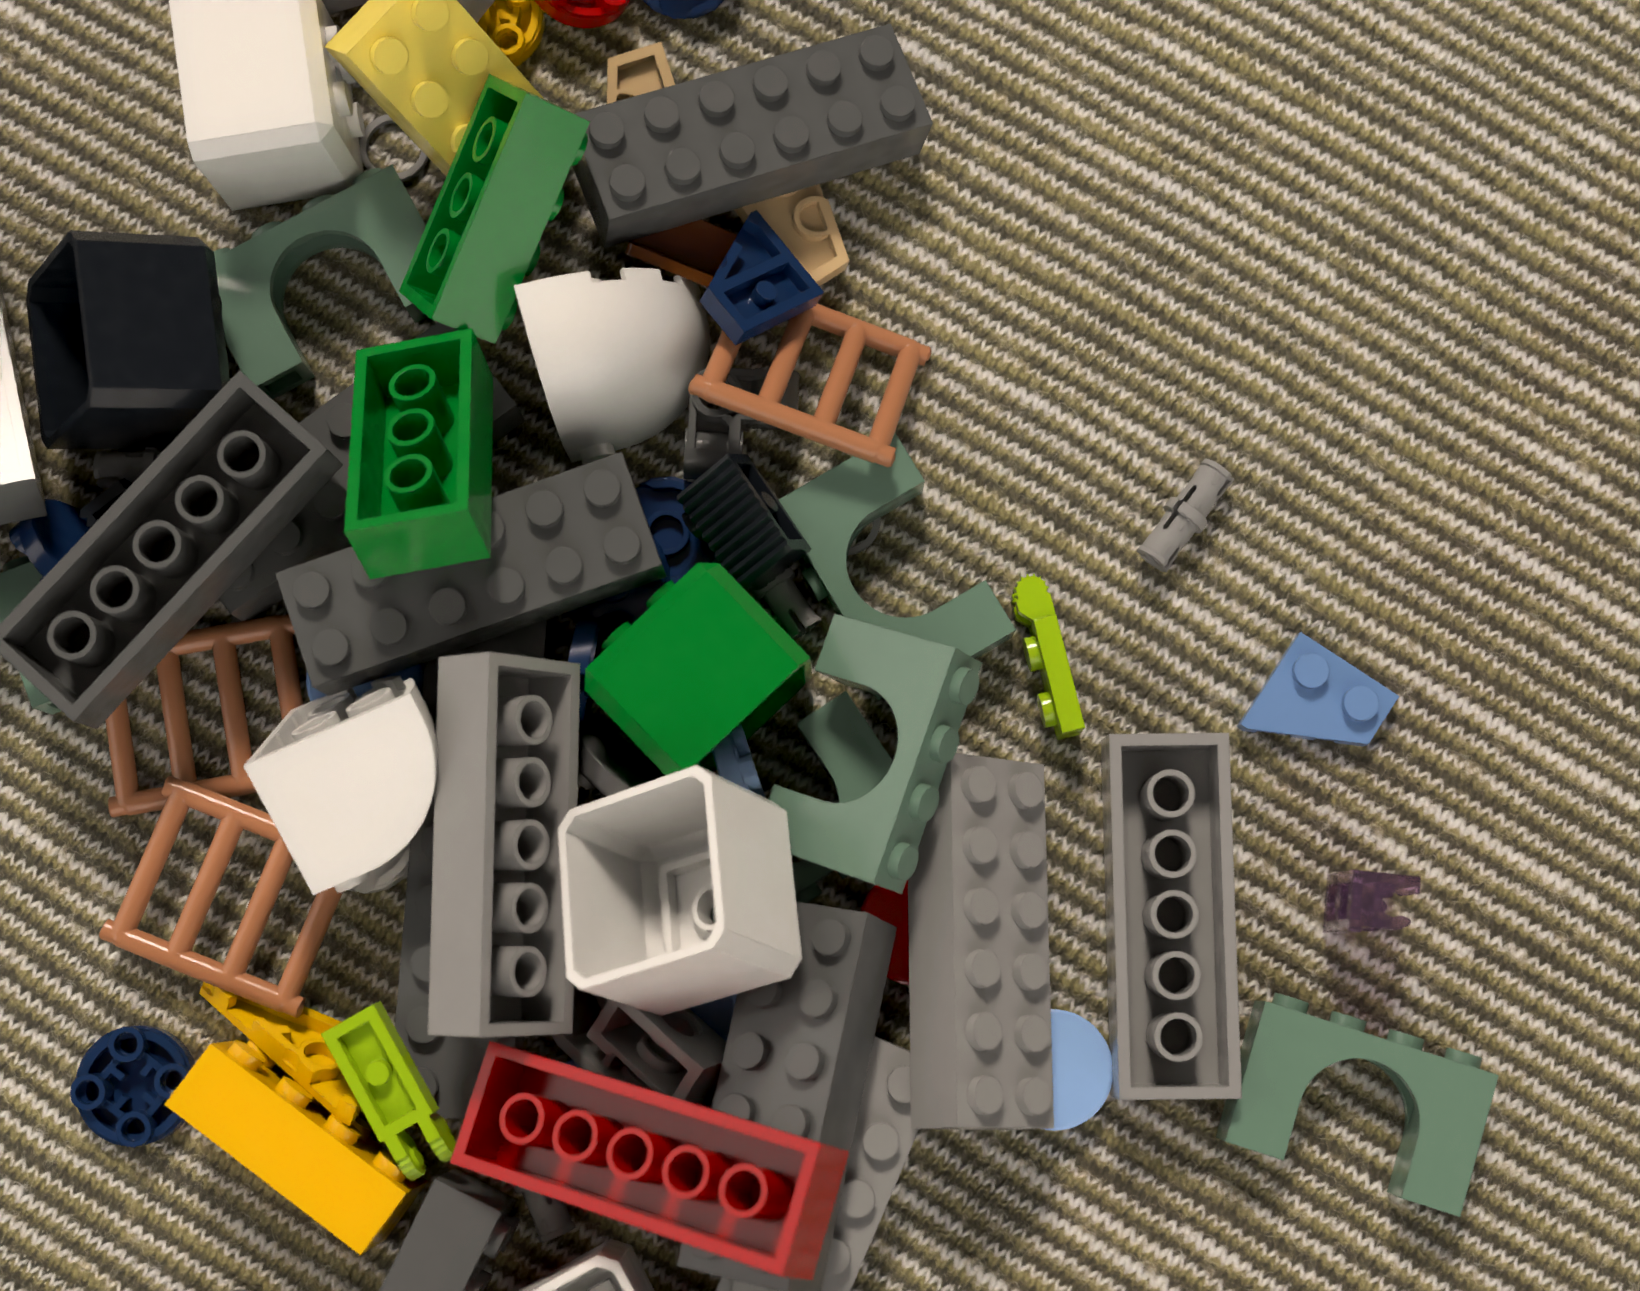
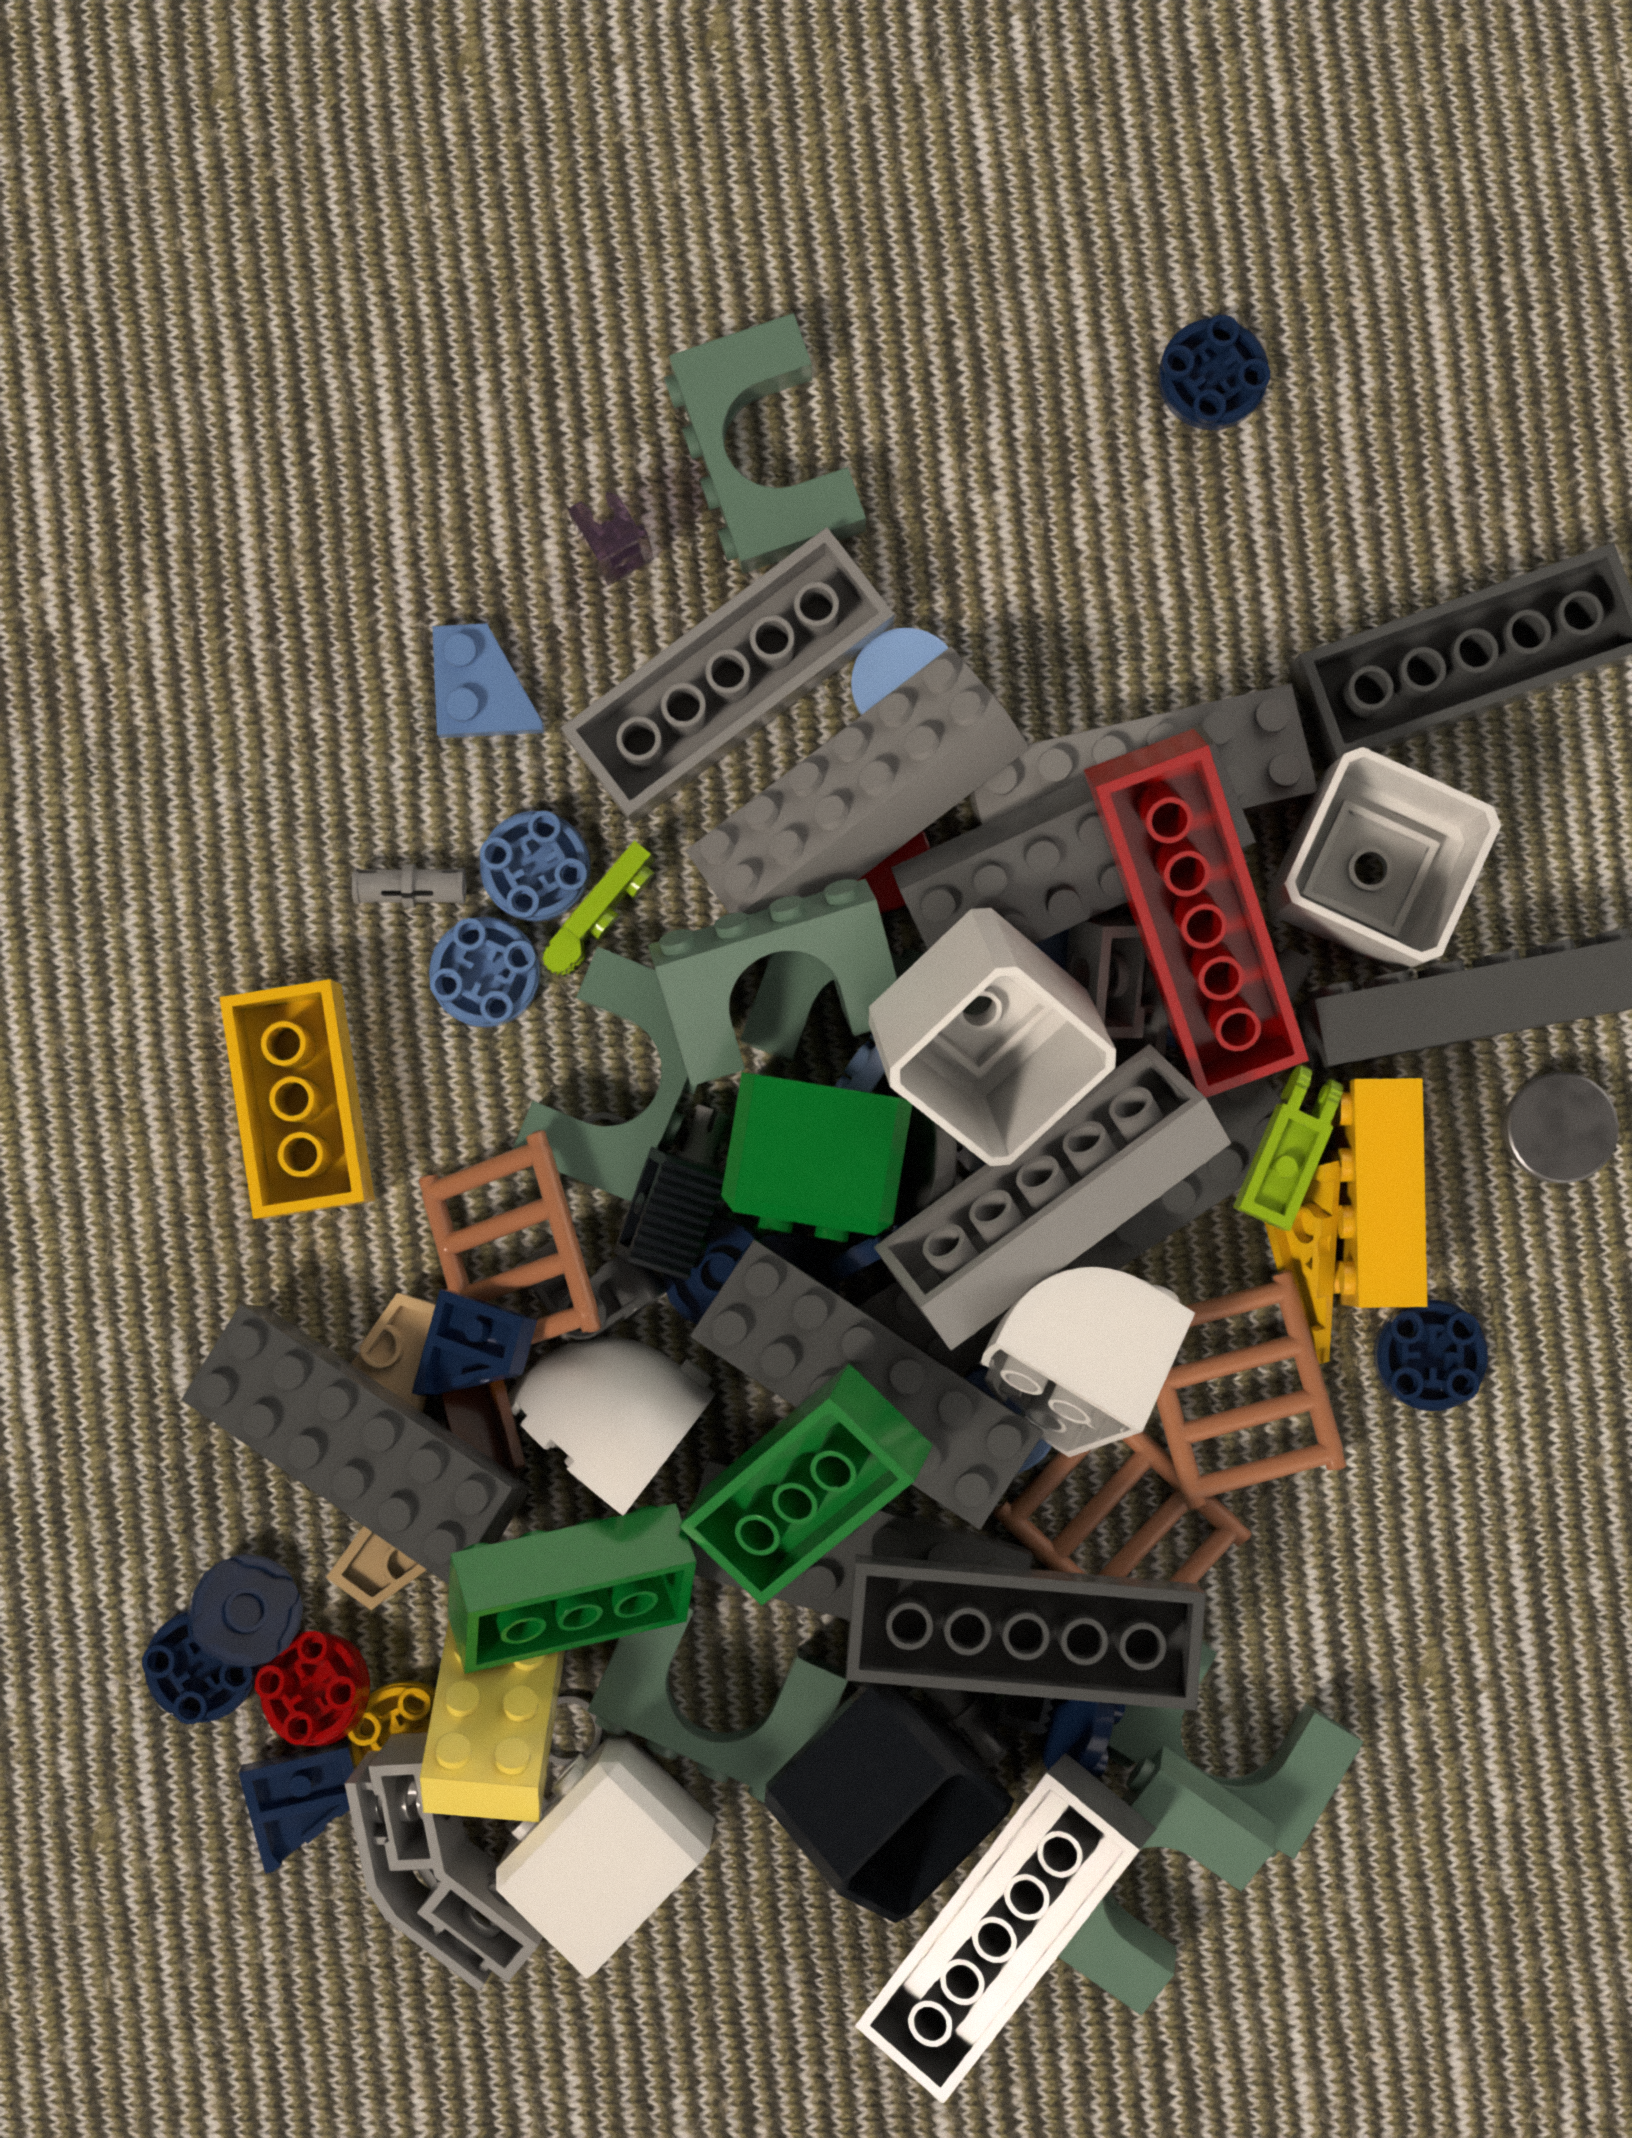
camera: 125 degrees left, 5 degrees up
none -> yellow brick [219,979,375,1219]
none -> medium blue tile [429,917,541,1028]
none -> medium blue tile [480,810,591,922]

